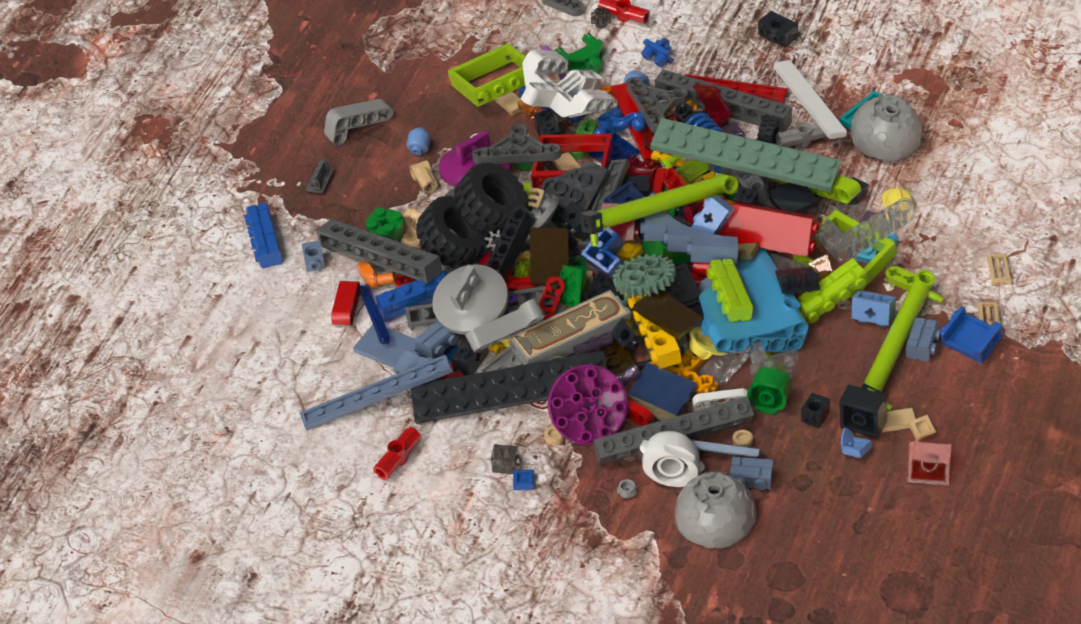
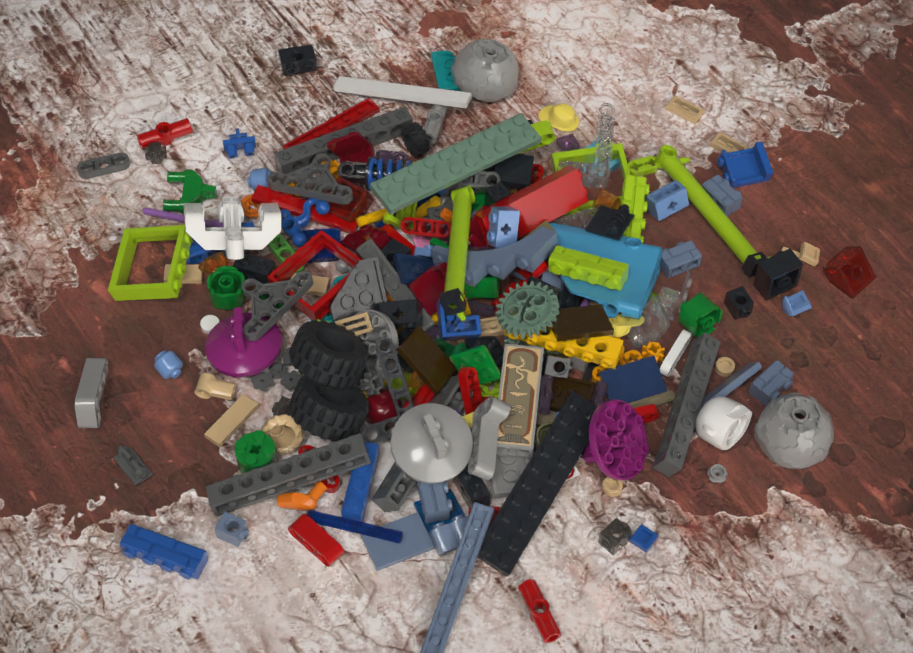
camera: 60 degrees left, 10 degrees up
none -> tan tile [204,394,259,448]
none -> green brick [207,266,247,310]
none -> sand blue brick [660,240,702,278]

